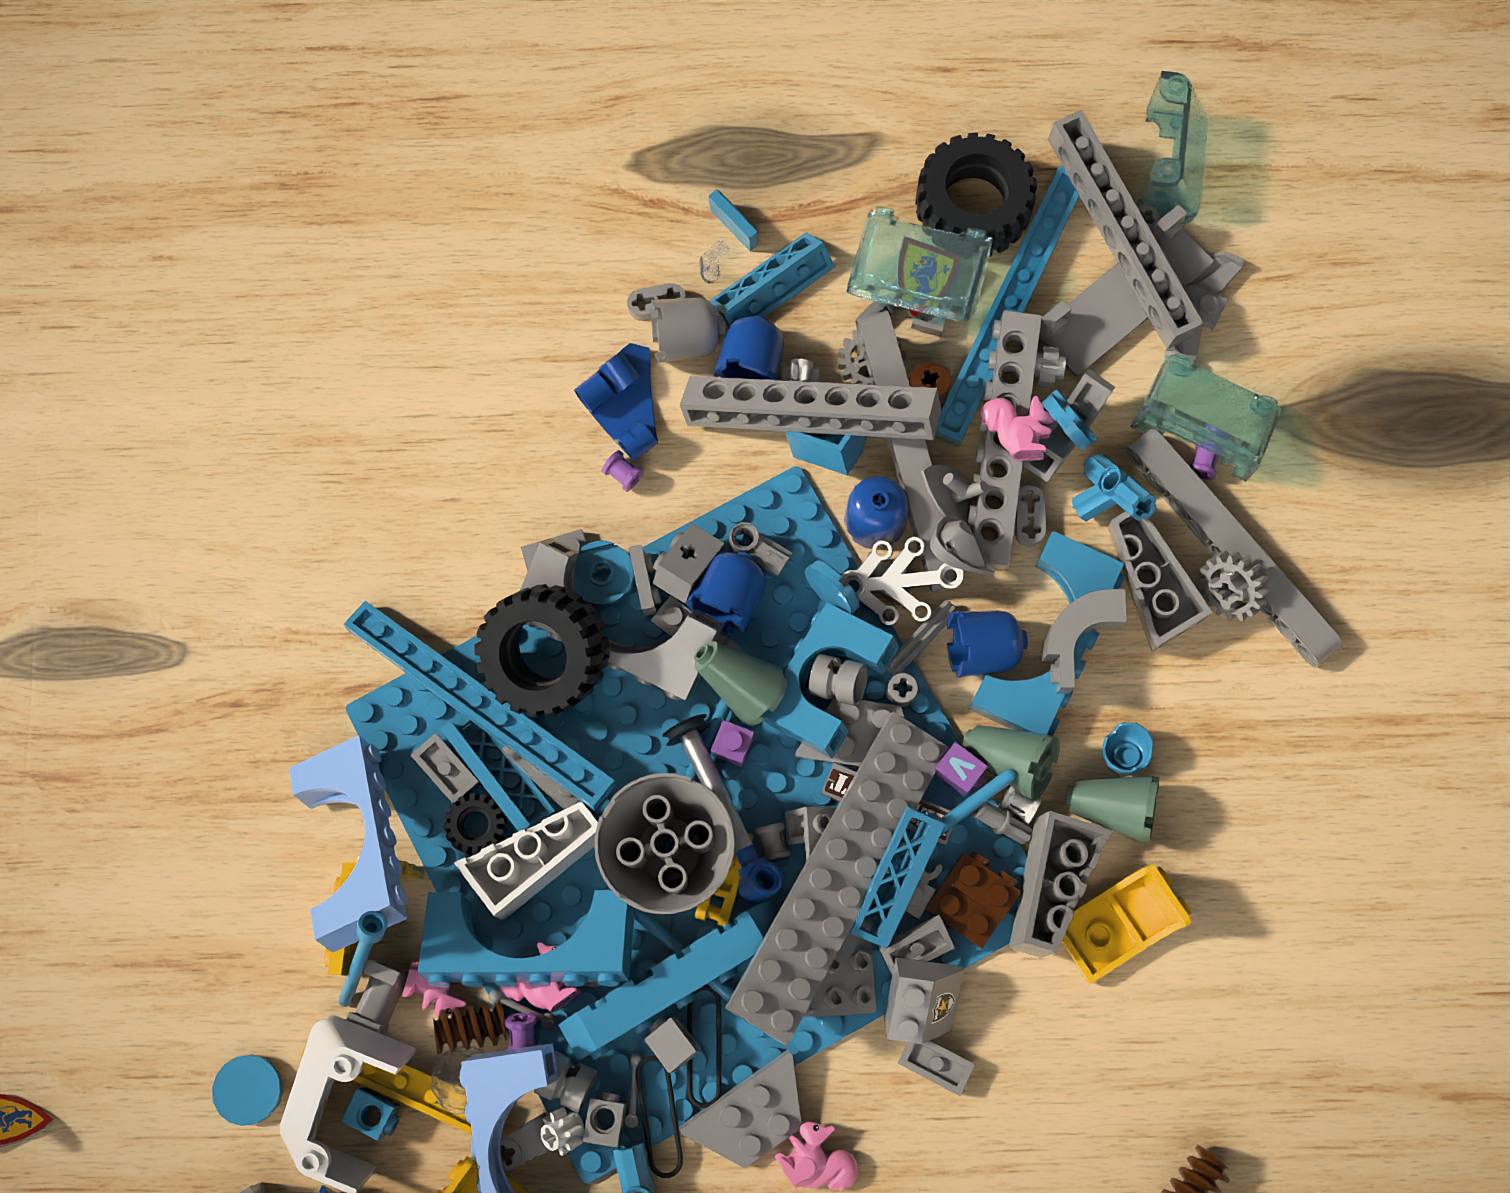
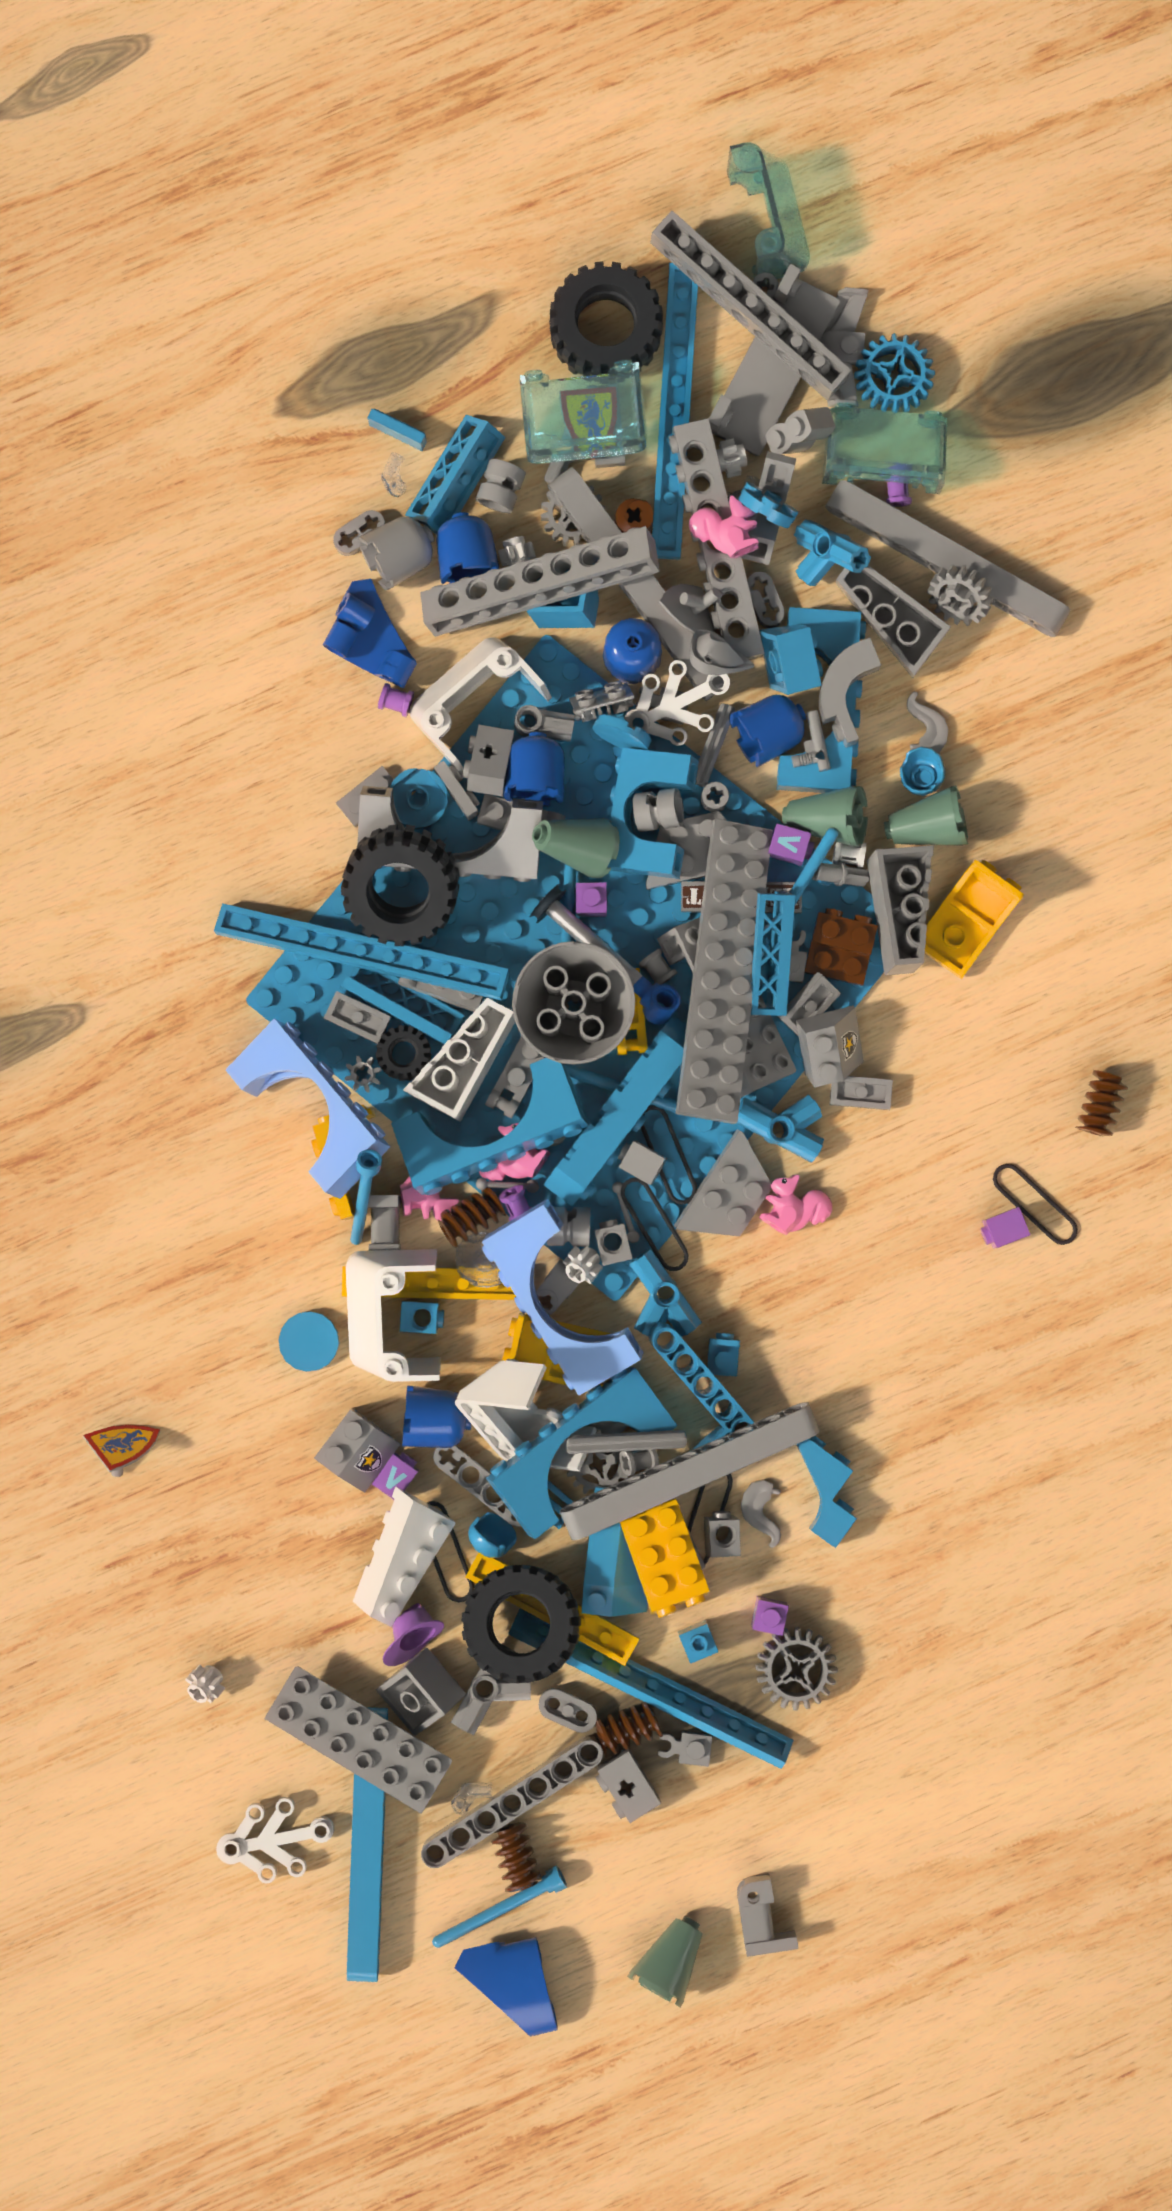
camera: 25 degrees left, 10 degrees up
none -> white gear [344,1056,382,1093]
none -> white windscreen [409,637,552,776]
none -> light grey wheel [476,459,526,514]
none -> light grey plate [485,1036,545,1119]
none -> light grey hinge [569,681,634,723]
none -> dark azure piece [737,1095,824,1163]
none -> dark azure slope [759,624,823,695]
none -> light grey brick [765,407,836,455]
none -> light grey hose [791,710,831,772]
none -> dark azure gear [854,333,935,415]
none -> light grey piece [907,691,949,754]

